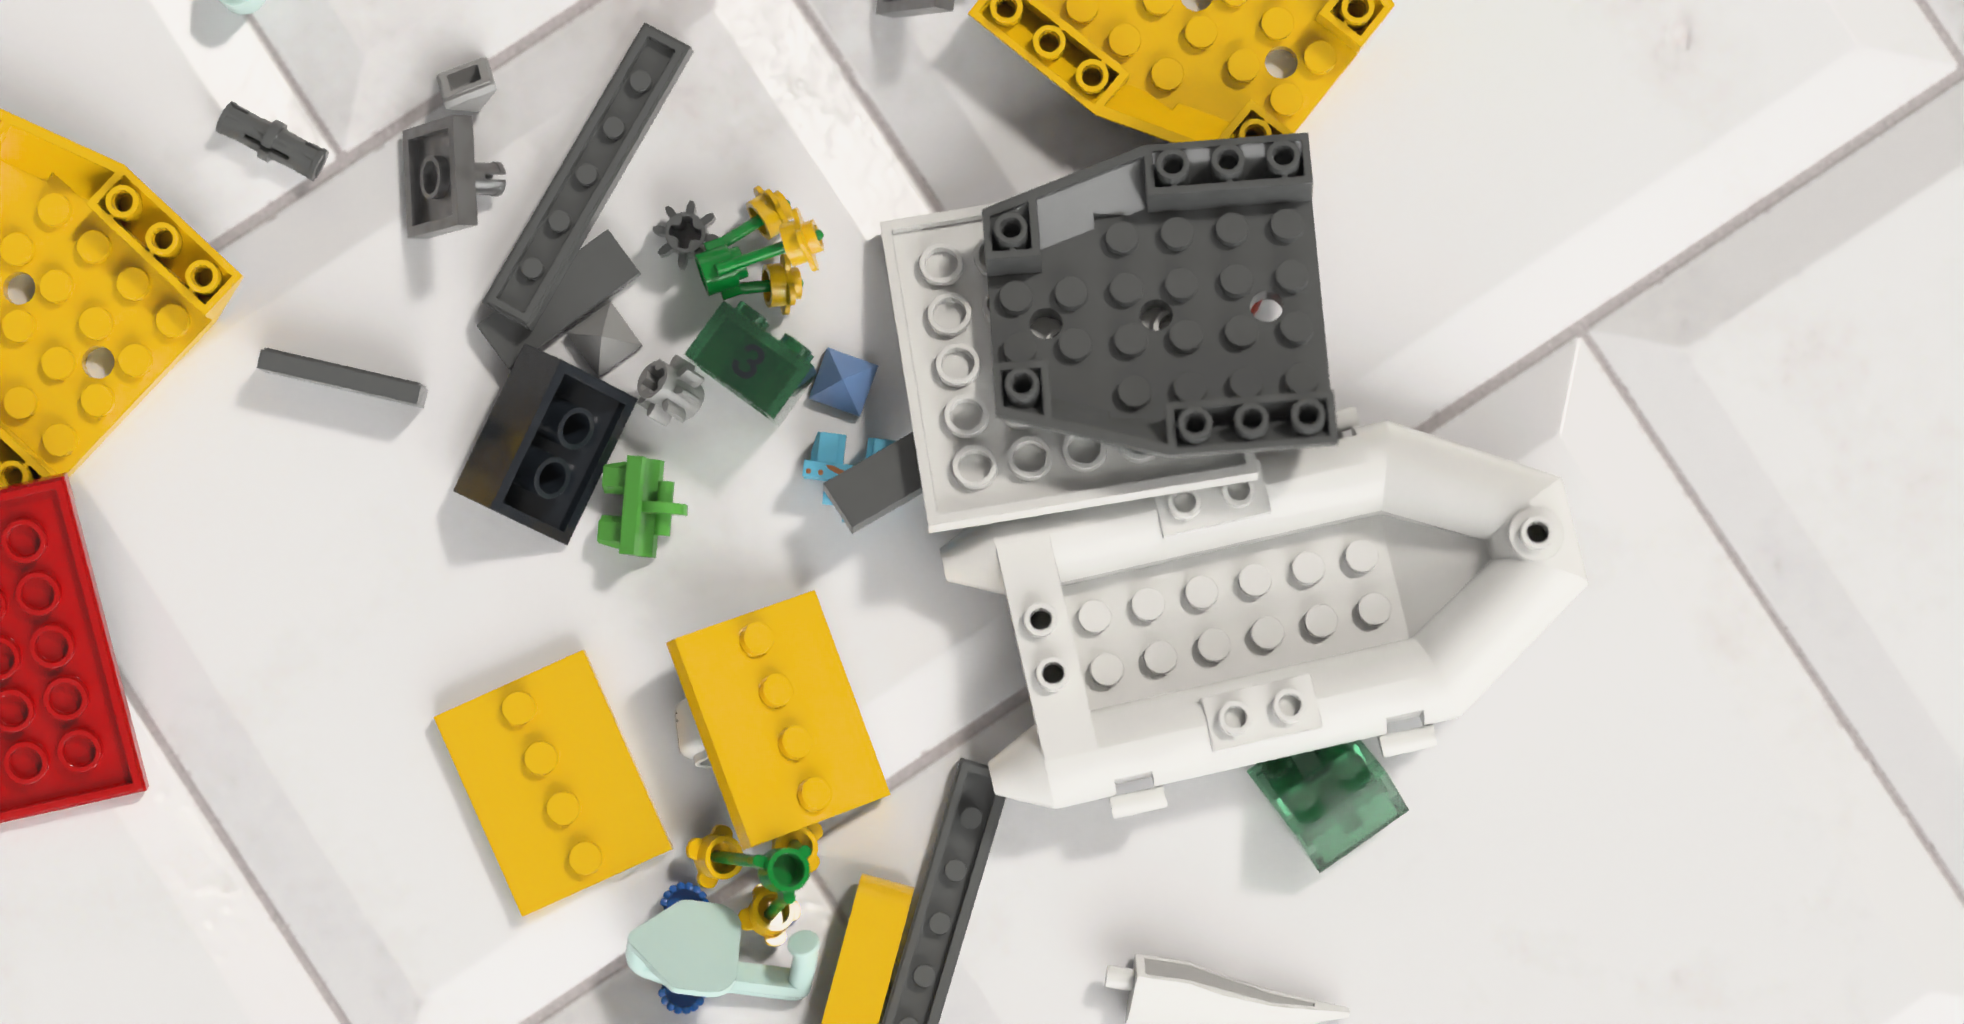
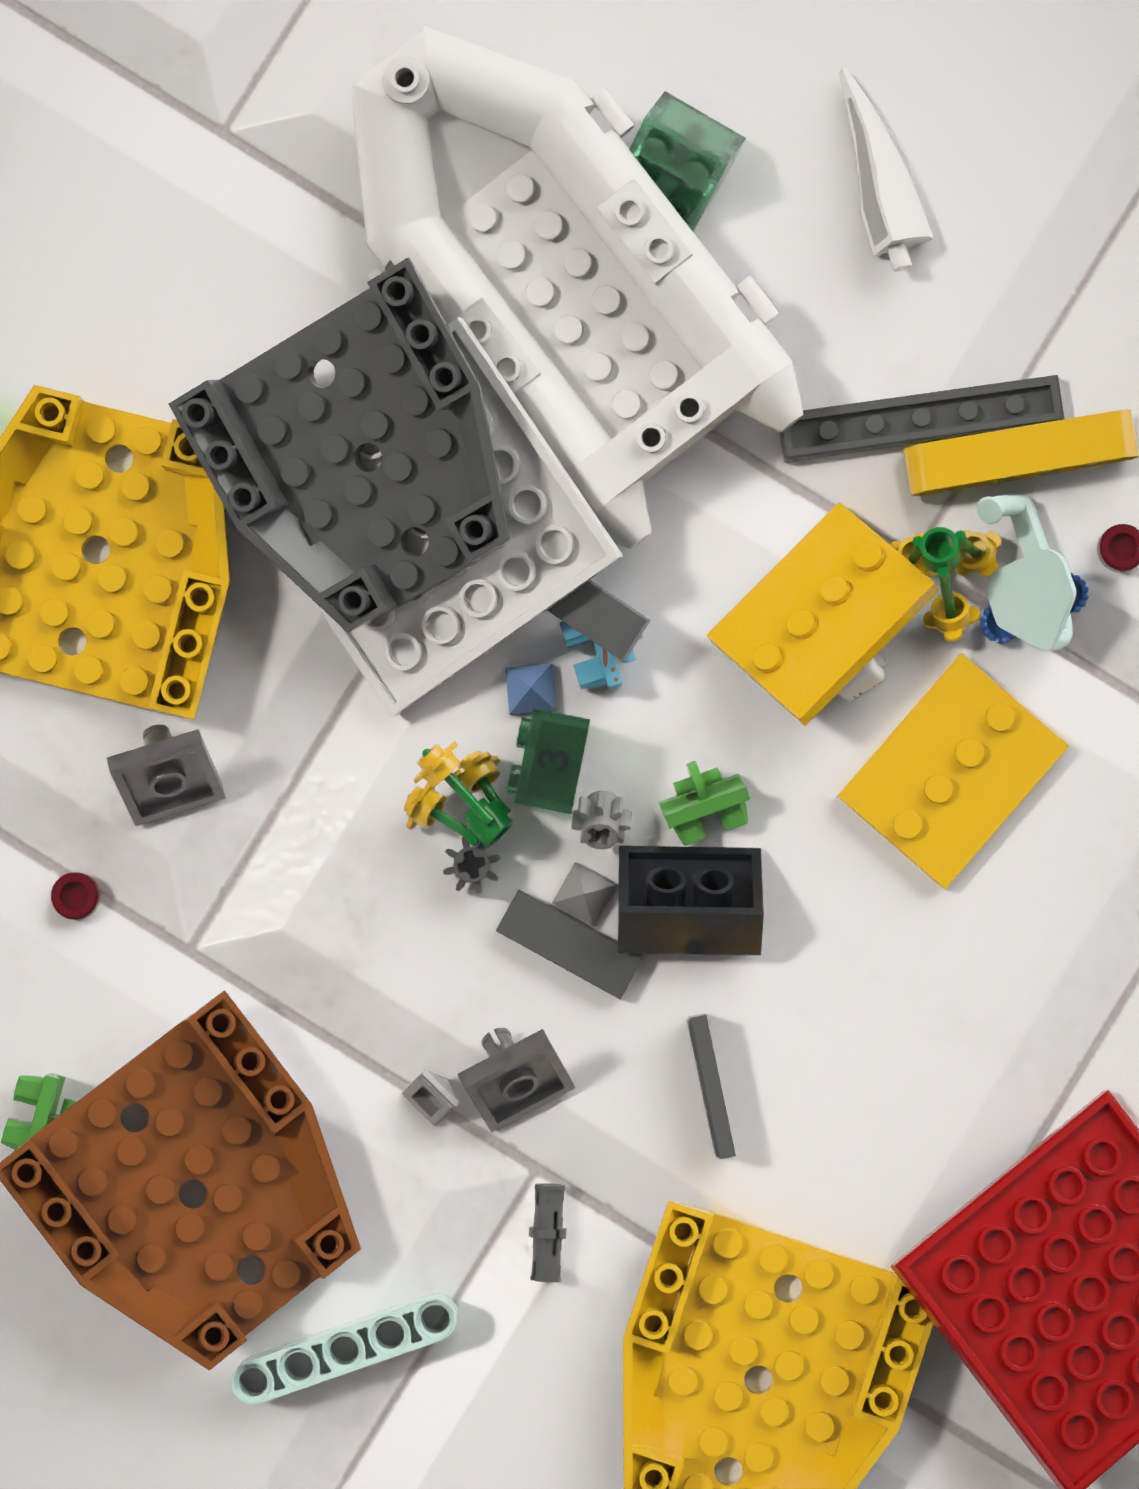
camera: 115 degrees left, 0 degrees up
dark grey tile [482,22,694,331] -> none

